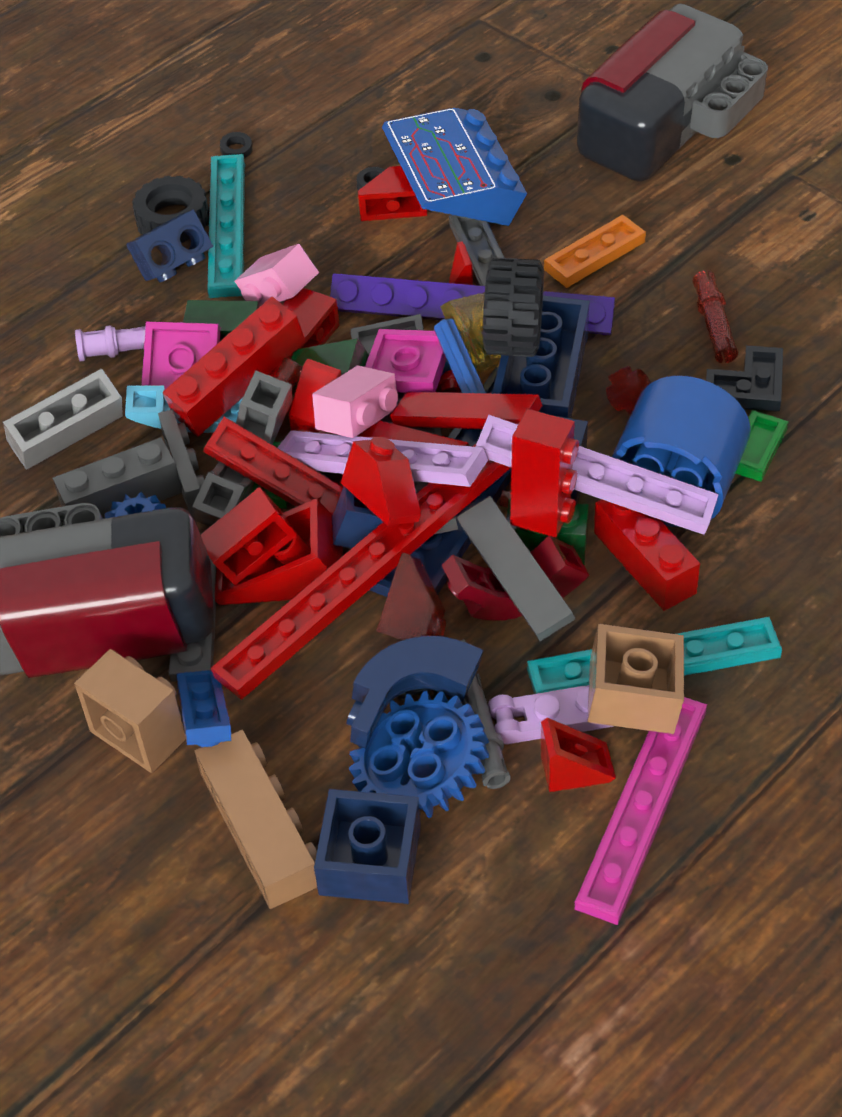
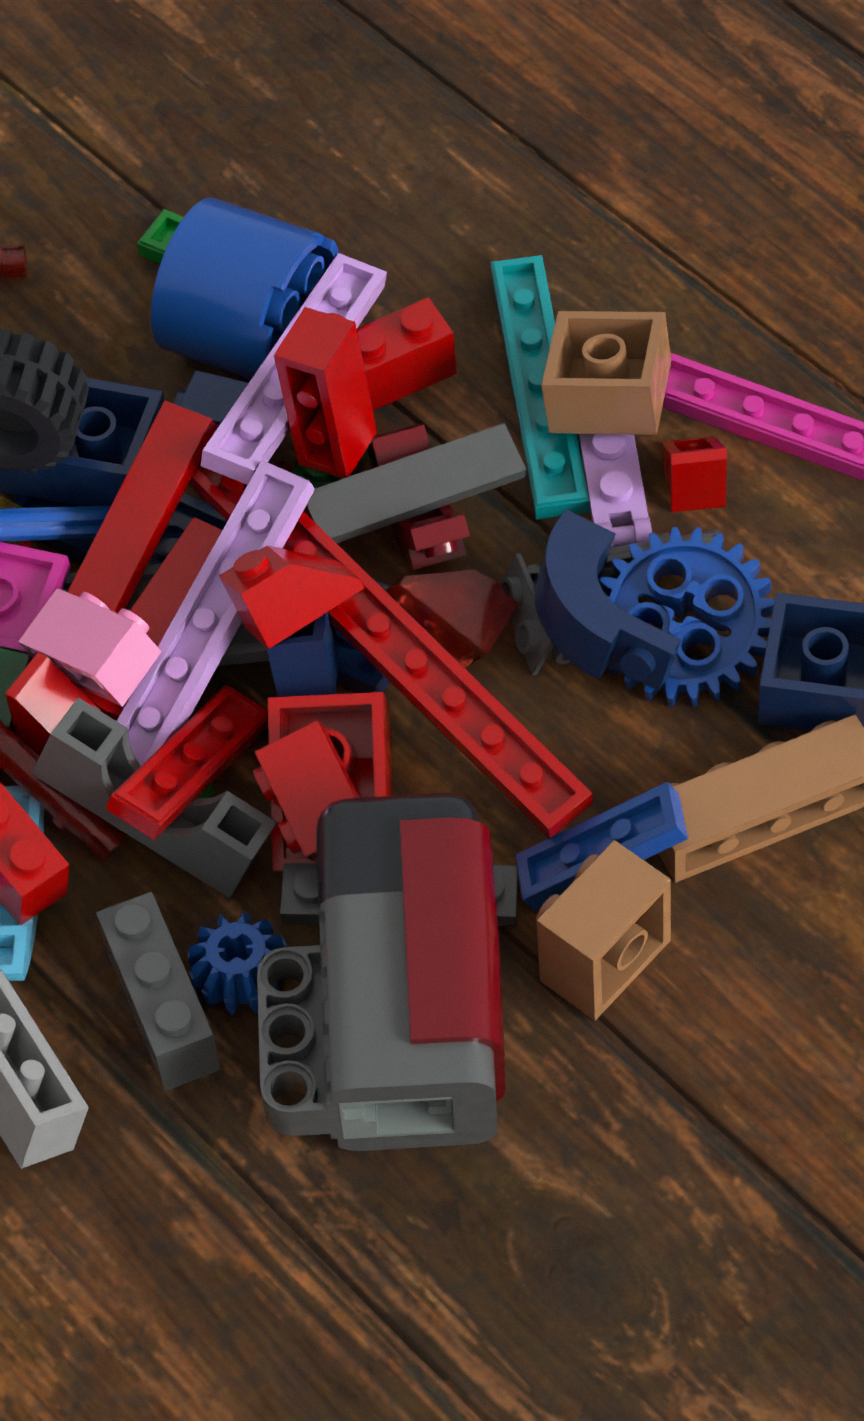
camera: 85 degrees left, 5 degrees up
dark grey plate [158,409,204,517] -> none
clear red gear [606,366,651,414] -> none
black plate [706,345,783,411] -> none

